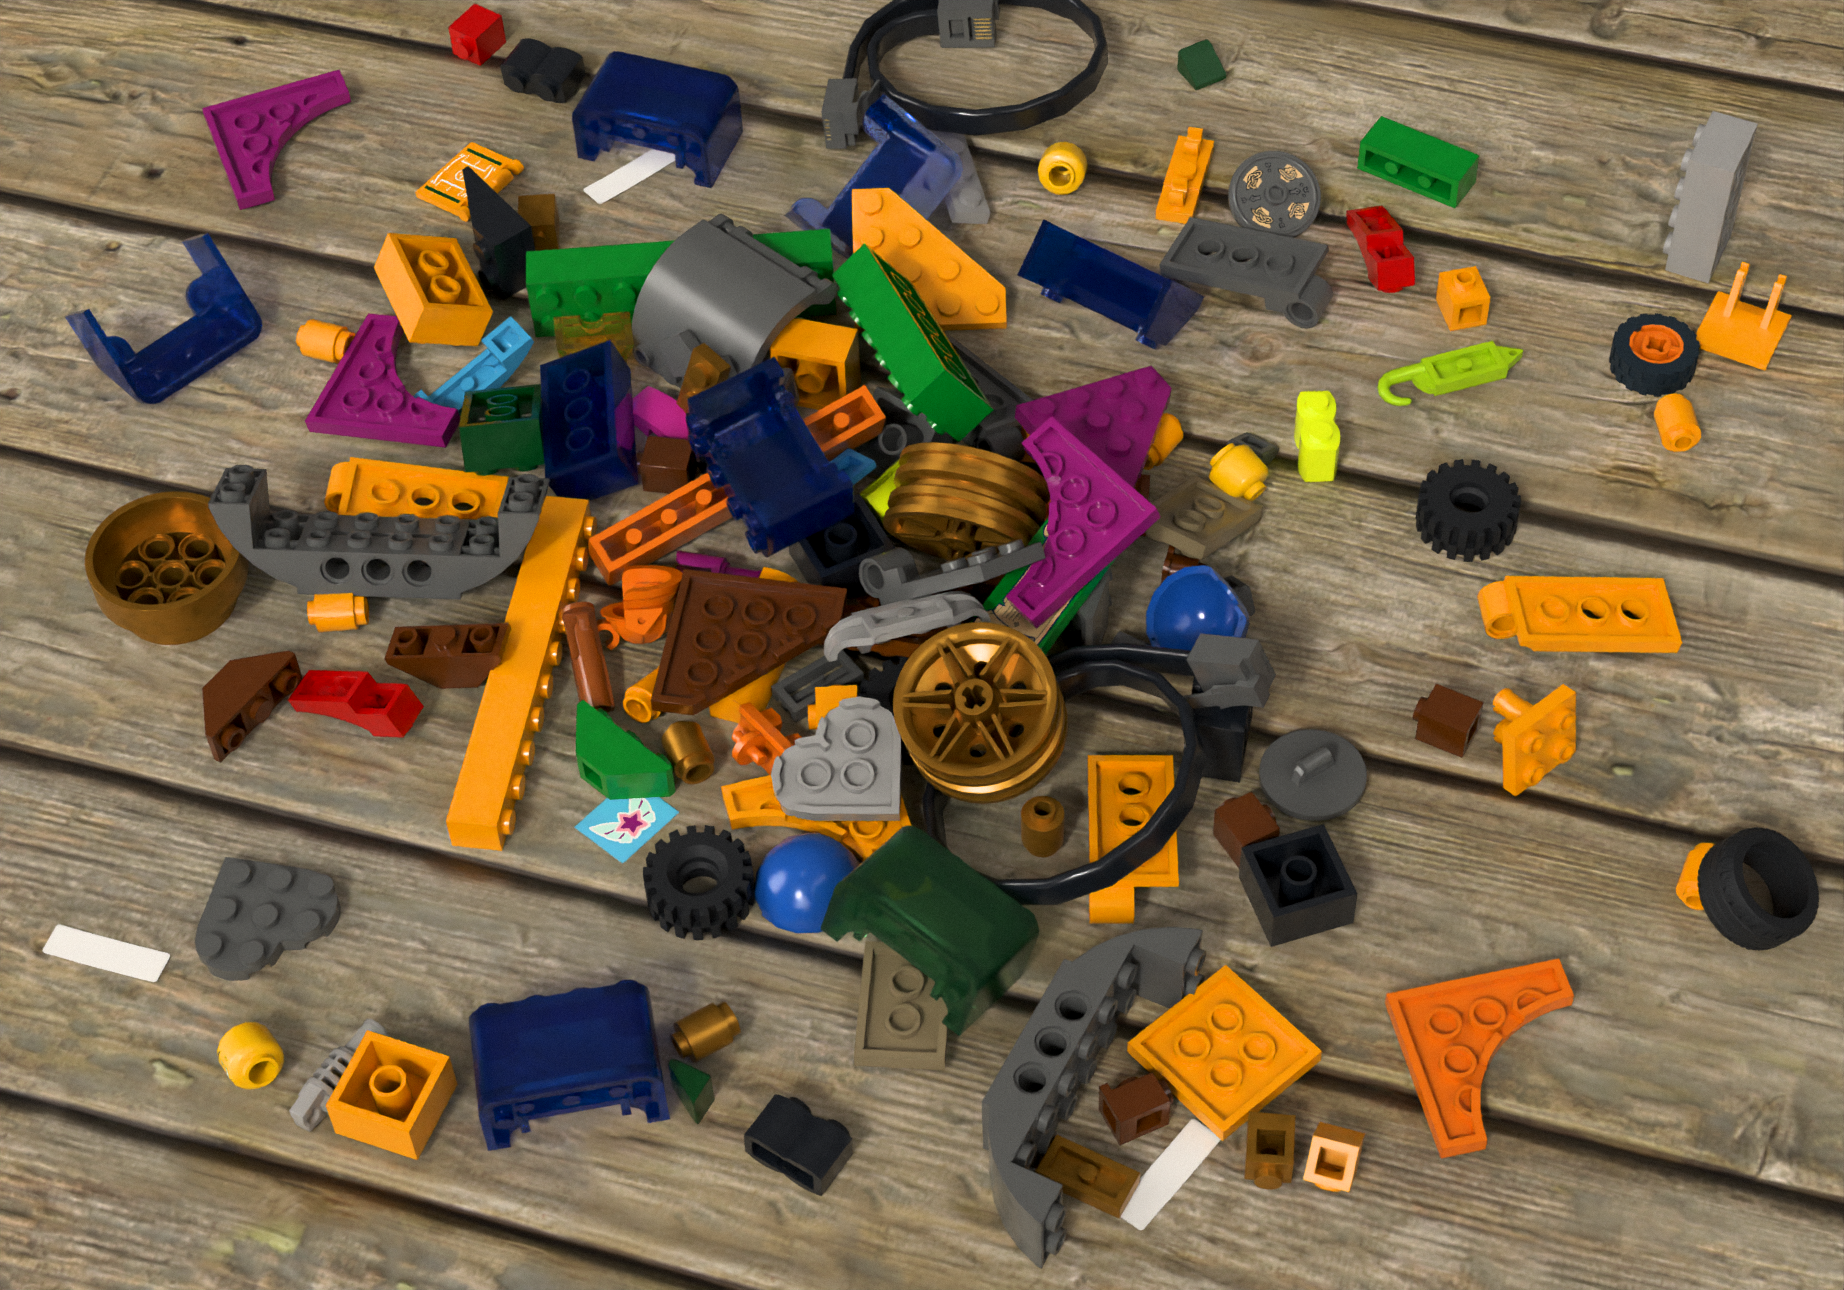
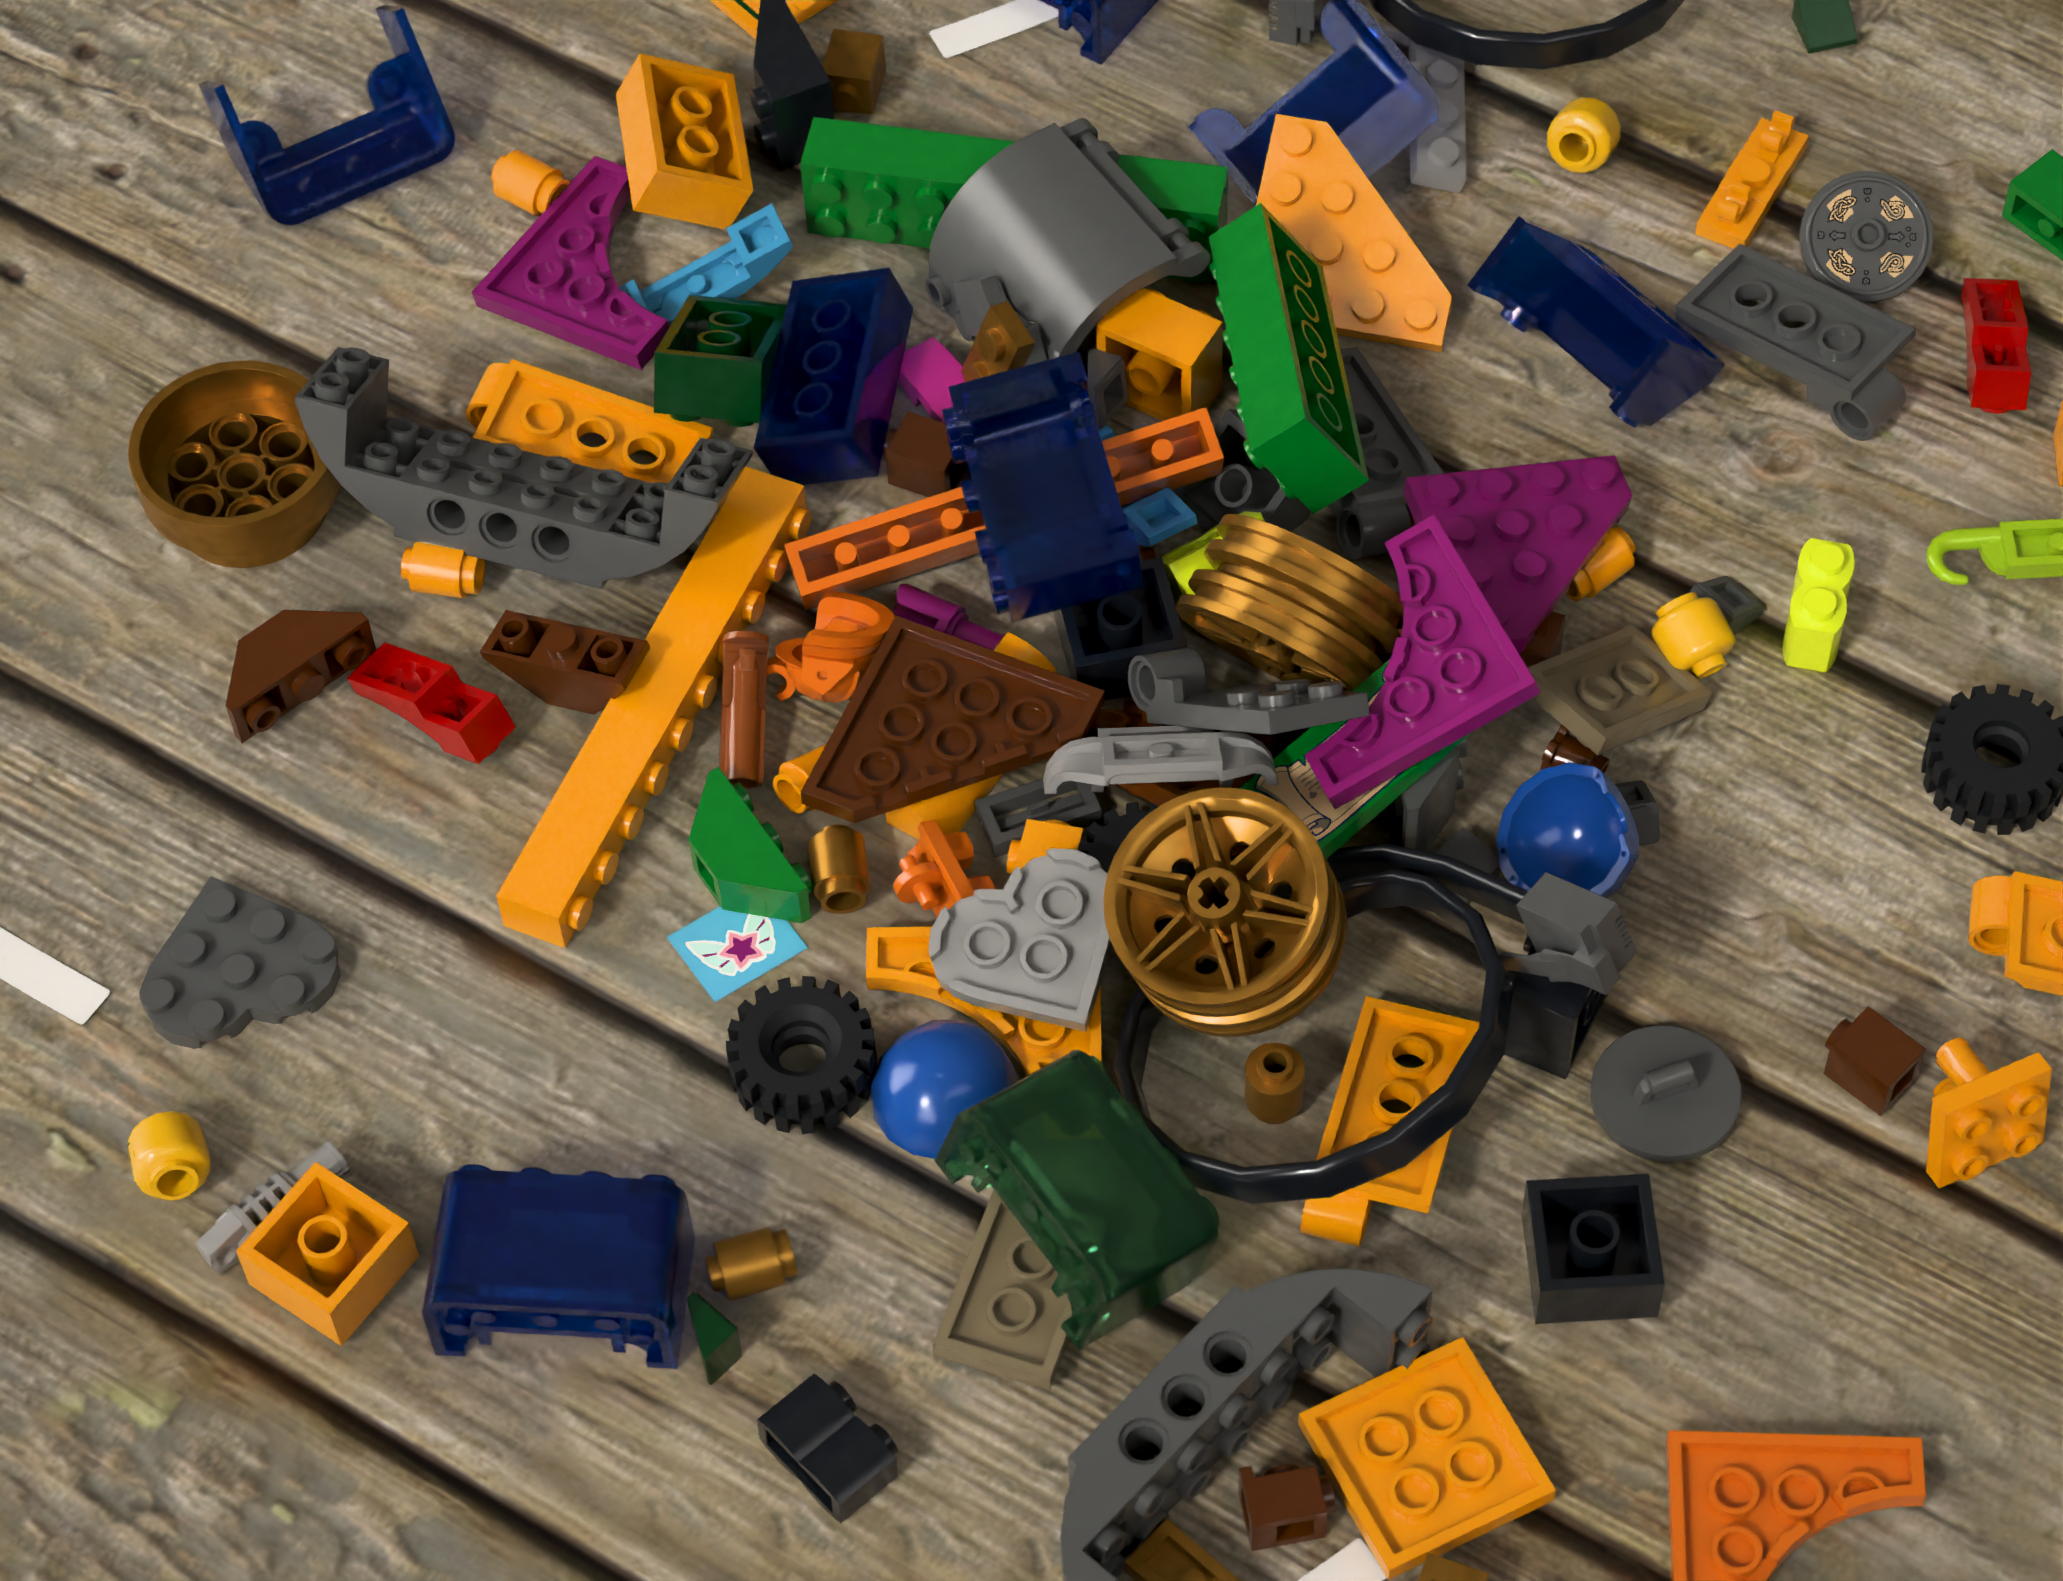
camera: 15 degrees right, 5 degrees up
clear yellow cylinder [553,312,634,376] -> none
reddish brown brick [1213,791,1280,868] -> none

